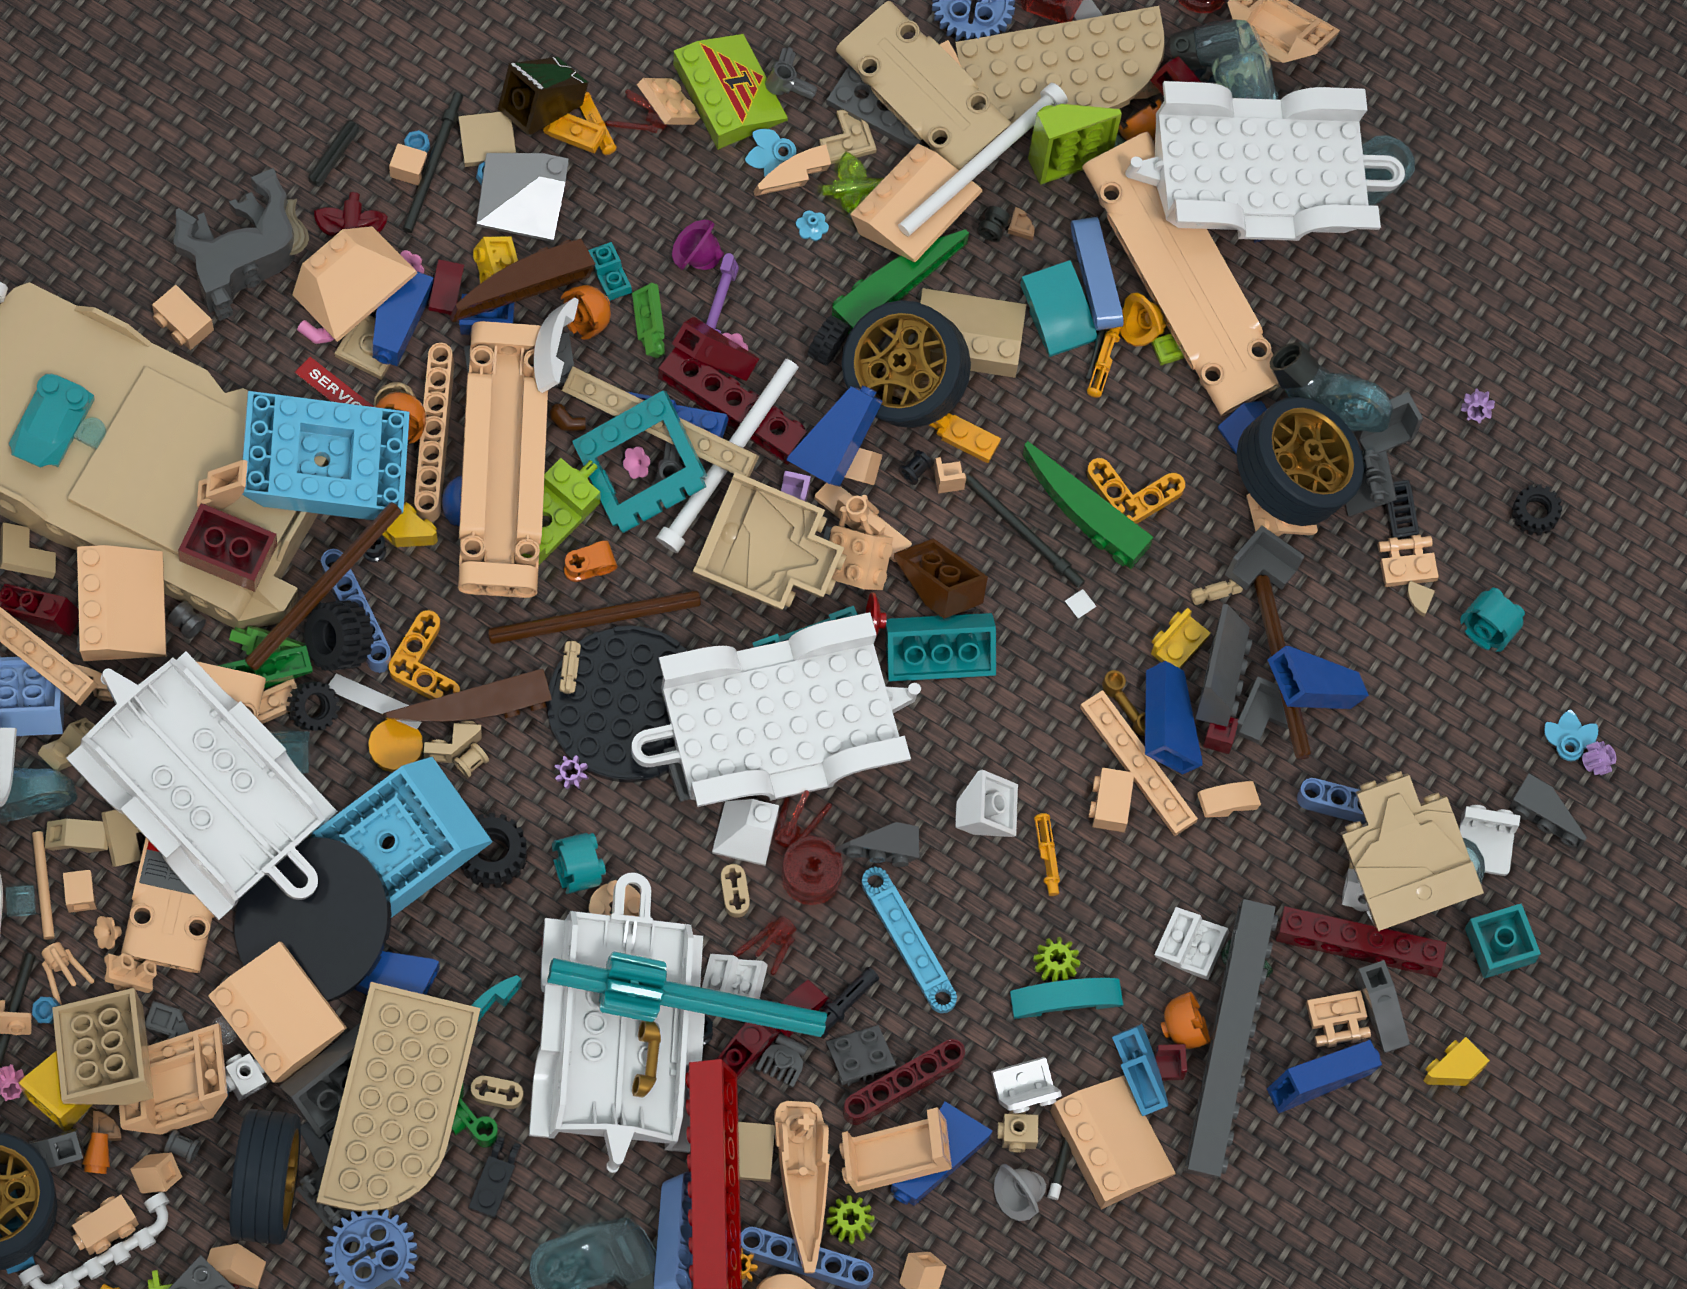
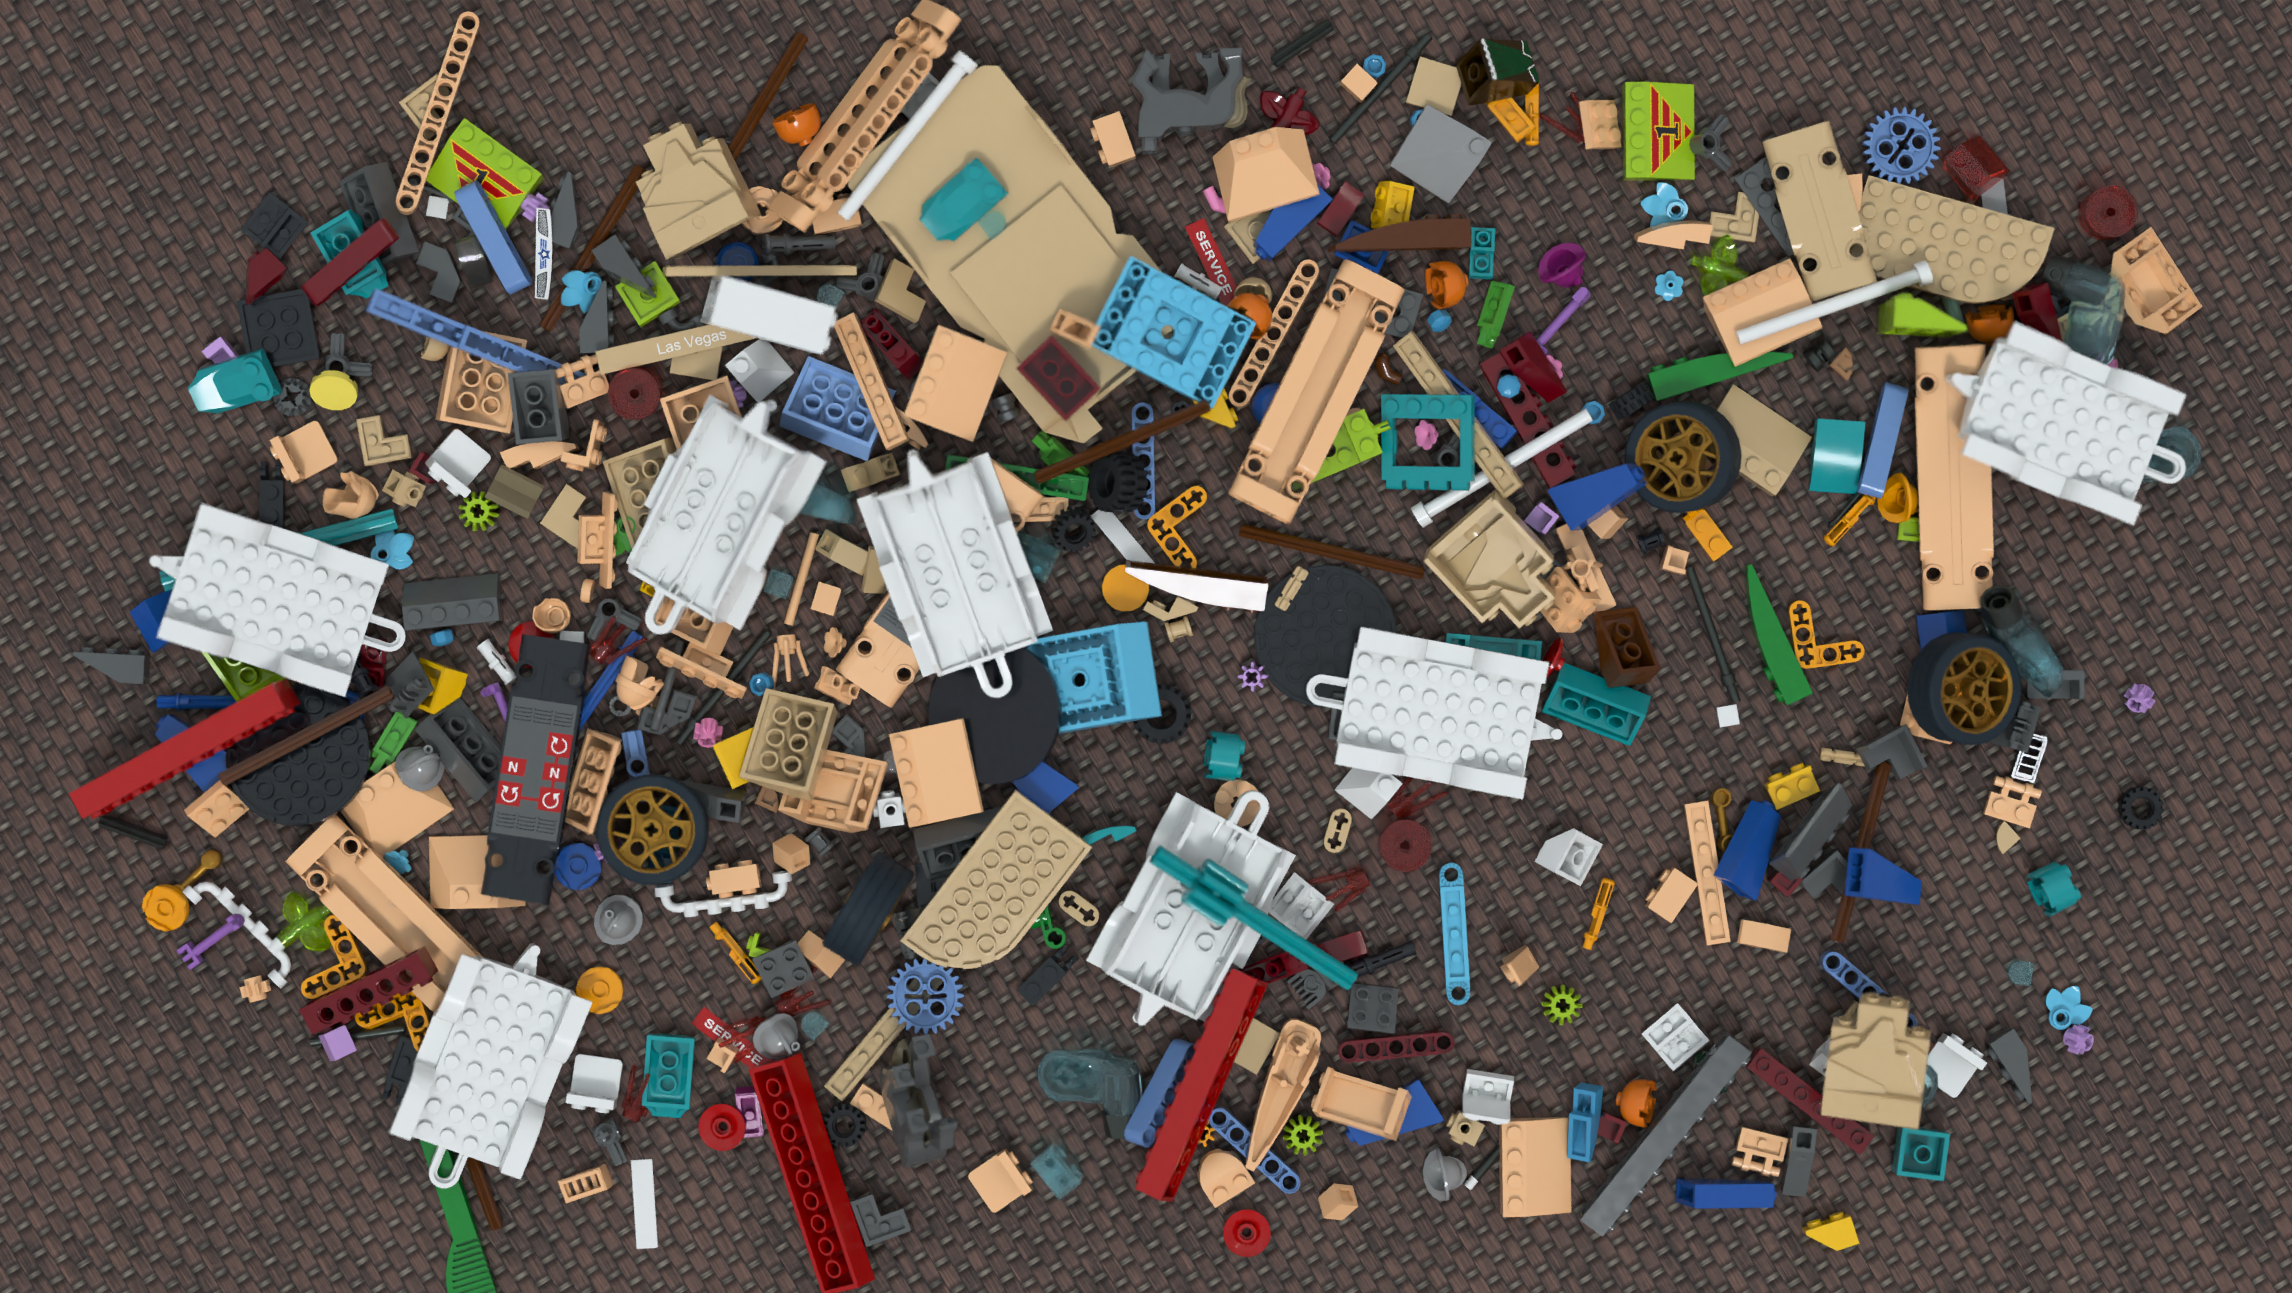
camera: 30 degrees right, 20 degrees up
orange cone [82,1132,110,1174] -> none
white slope [534,297,579,393] -> none
orange piece [564,541,618,582] -> none
pearl gold bar [632,1020,661,1098] -> none
dark grey slope [835,822,919,867] -> none
teal slope [1010,978,1123,1019] -> none
none -> dark azure tile [1427,309,1452,332]
none -> dark azure tile [1497,374,1521,399]
none -> light nougat slope [1500,945,1539,985]
none -> dark azure tile [1581,401,1605,425]
none -> clear light blue tile [2007,961,2034,987]

